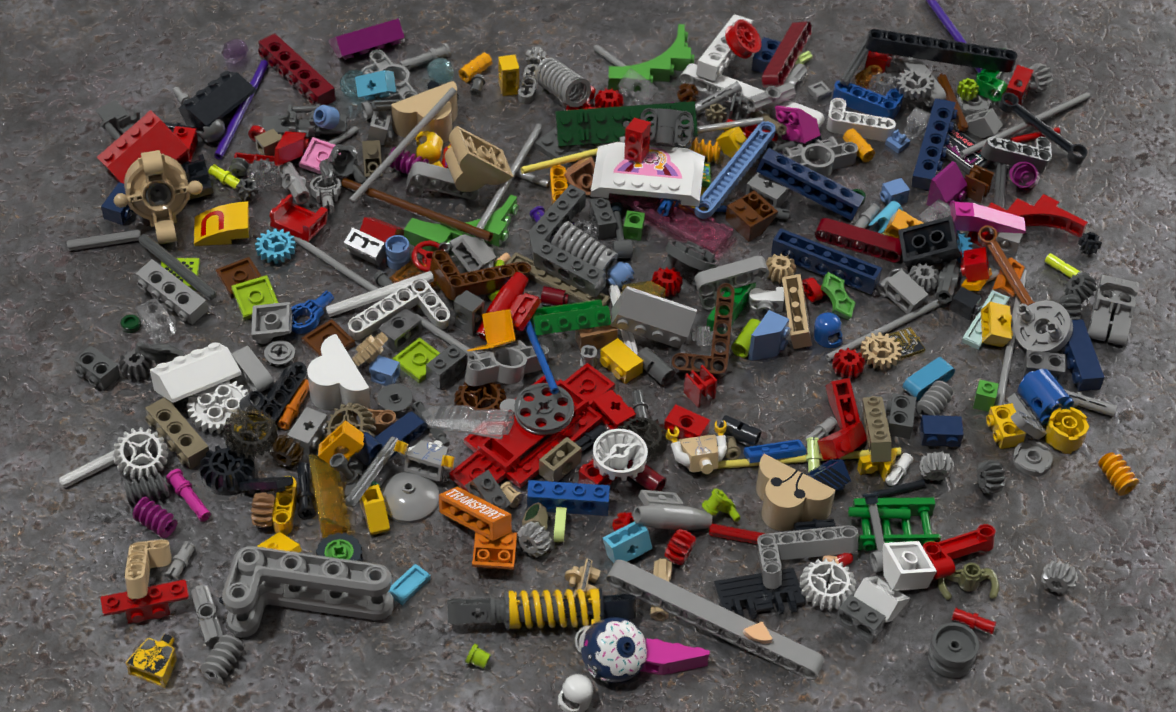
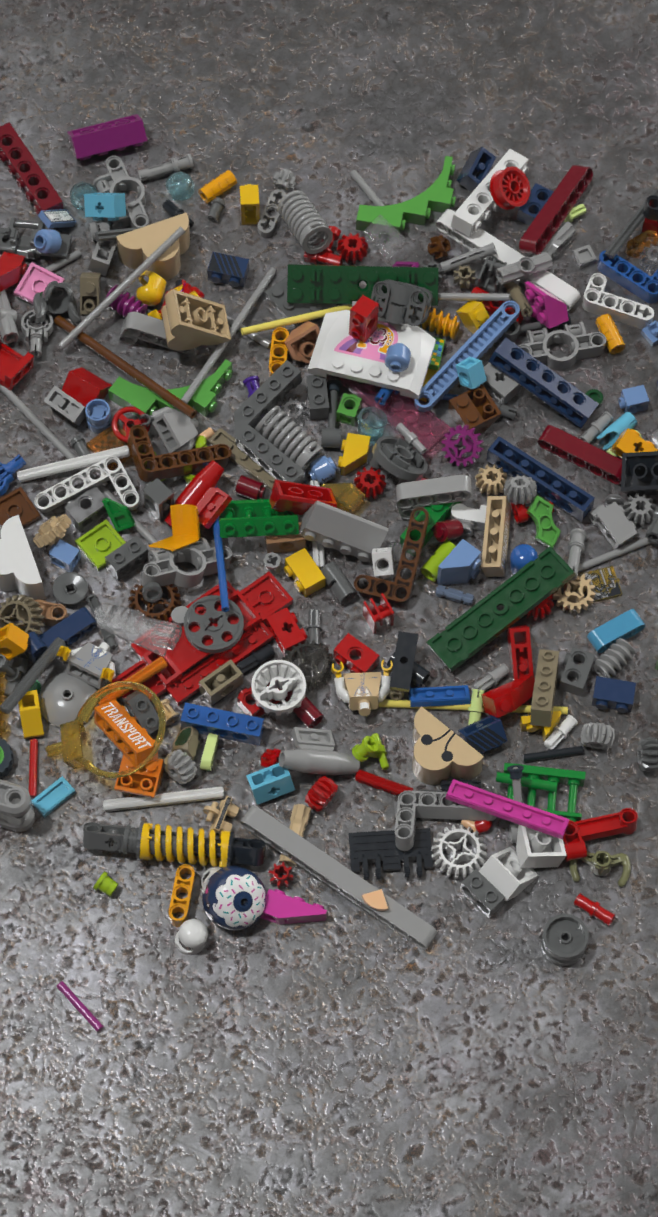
camera: 10 degrees right, 15 degrees up
none -> red bar [29,739,38,798]
none -> tile [38,209,77,228]
none -> clear yellow brick [45,681,166,779]
none -> orange axle [96,657,168,705]
none -> green tile [102,498,136,532]
none -> white axle [103,787,224,812]
none -> dark grey tile [142,582,163,603]
none -> light orange beam [169,864,195,927]
none -> dark blue brick [207,252,249,288]
none -> red gear [268,862,294,889]
none -> red slope [269,480,337,515]
none -> yellow slope [338,433,370,476]
none -> clear light blue helmet [357,407,387,442]
none -> white brick [372,547,395,578]
none -> medium blue head [385,343,411,372]
none -> black tile [390,631,418,692]
none -> light grey bar [396,423,427,454]
none -> dark green piece [426,546,576,672]
none -> dark red brick [433,519,463,542]
none -> sand blue axle [435,585,474,606]
none -> magenta gear [441,425,484,467]
none -> dark pink tile [446,779,569,839]
none -> medium azure brick [455,357,487,389]
none -> dark blue brick [456,146,496,191]
none -> light grey gear [504,475,537,505]
none -> light grey pin [568,528,587,580]

